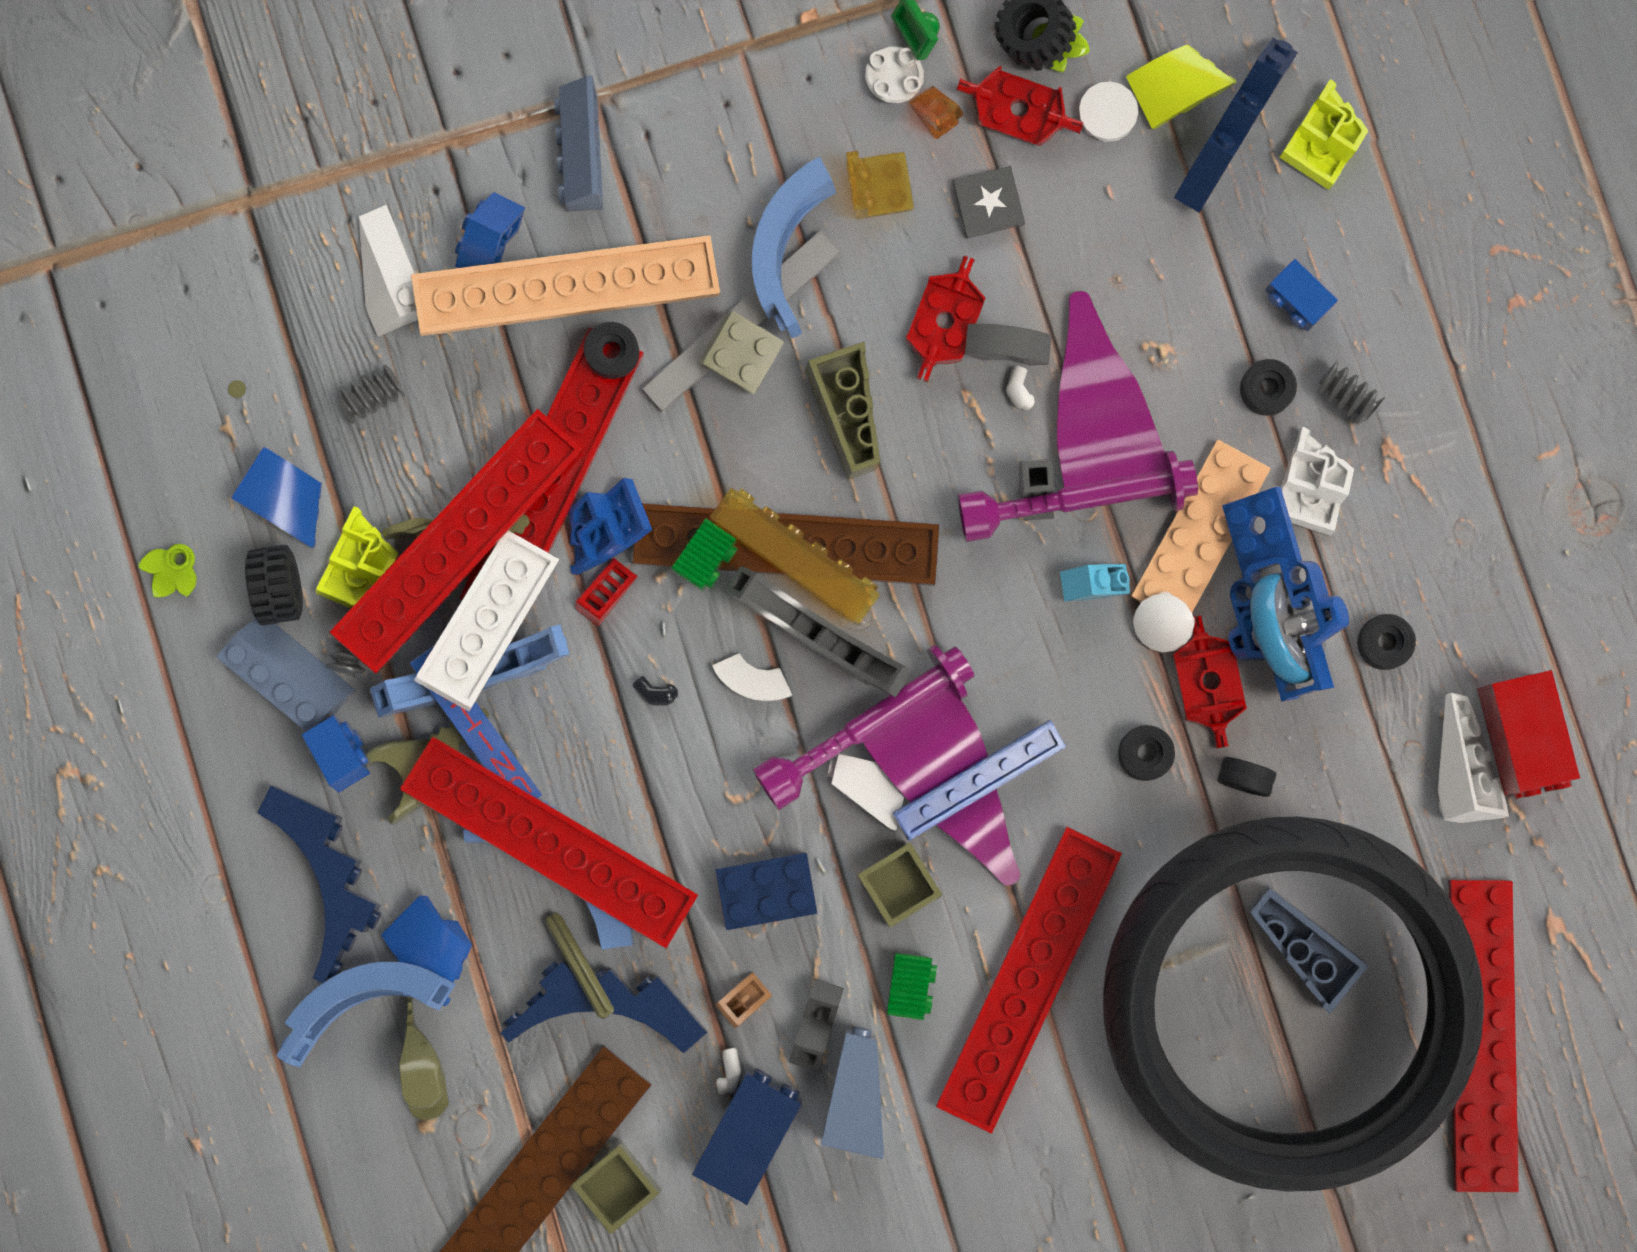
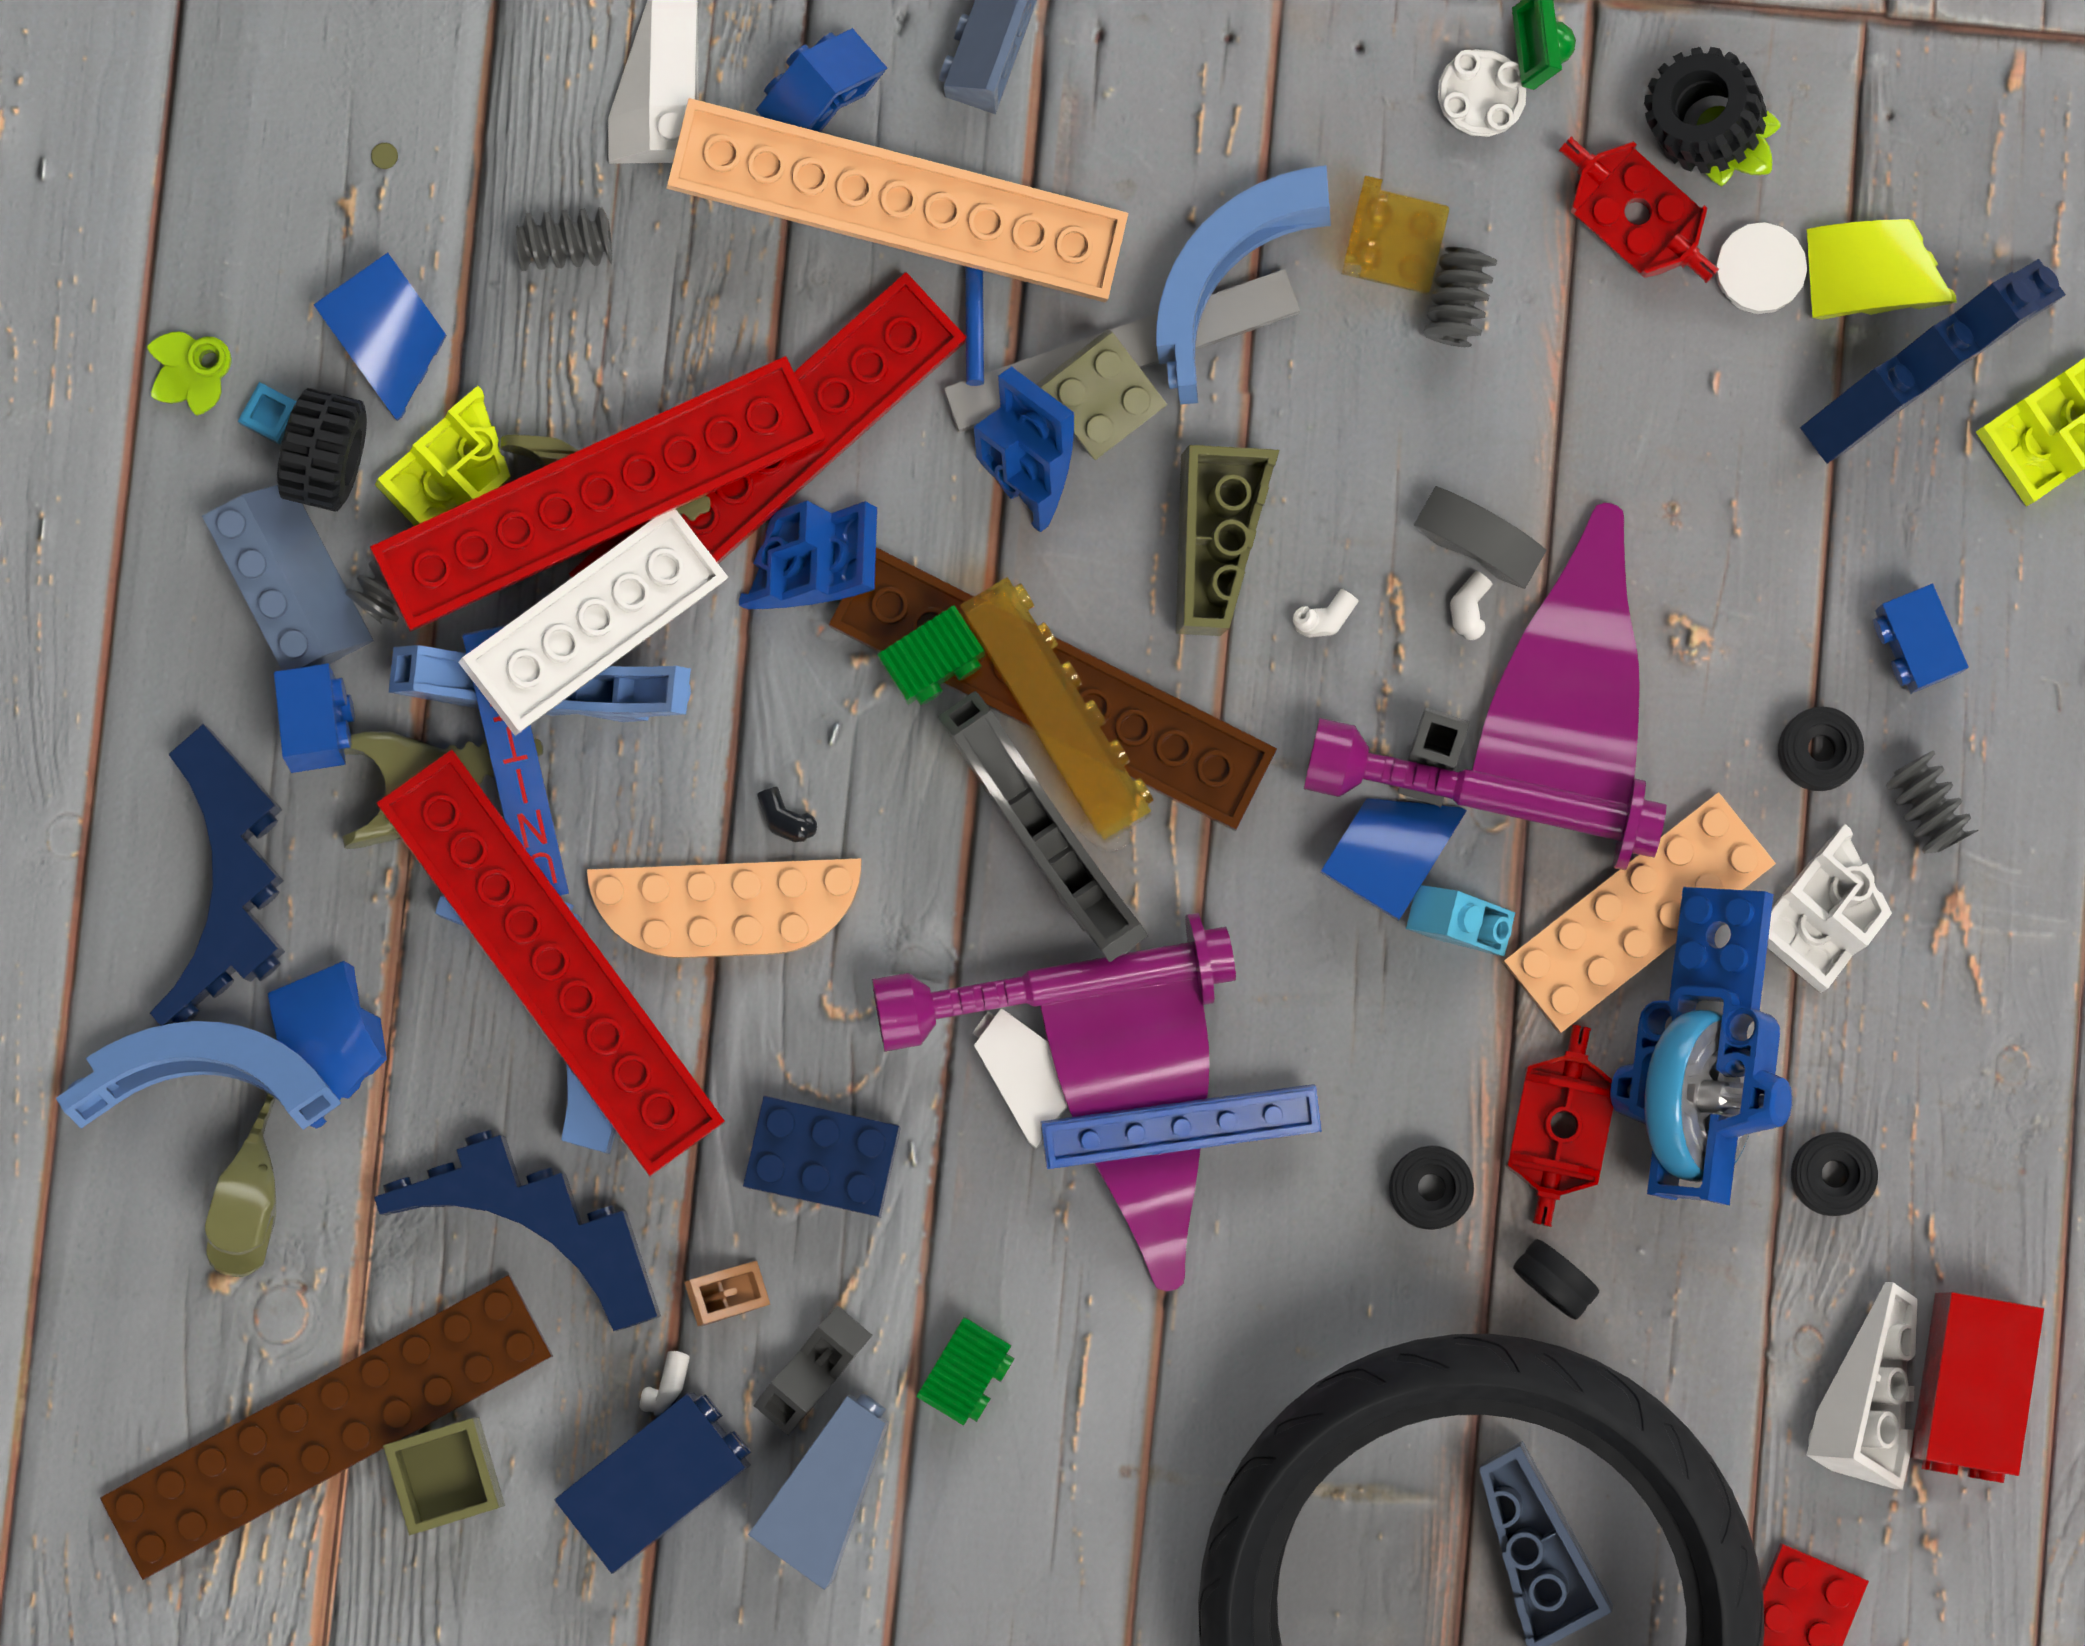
camera: 25 degrees right, 0 degrees up
olive axle [545,913,614,1019] -> none
red slope [575,558,637,626] -> none
black tyre [584,322,639,379] -> none
white tile [712,653,792,702] -> none
olive piece [857,843,942,928] -> none
red plate [906,256,986,382] -> none
clear orange slope [909,86,964,139] -> none
red plate [936,827,1122,1134] -> none
dark grey tile [953,166,1025,239] -> none
white dish [1133,591,1195,652] -> none
none -> dark azure tile [238,382,296,445]
none -> light nougat plate [587,858,862,958]
none -> blue bar [965,266,984,386]
none -> blue slope [974,366,1074,532]
none -> white arm [1293,589,1359,638]
none -> blue slope [1320,798,1467,921]
none -> dark grey piece [1423,247,1497,348]

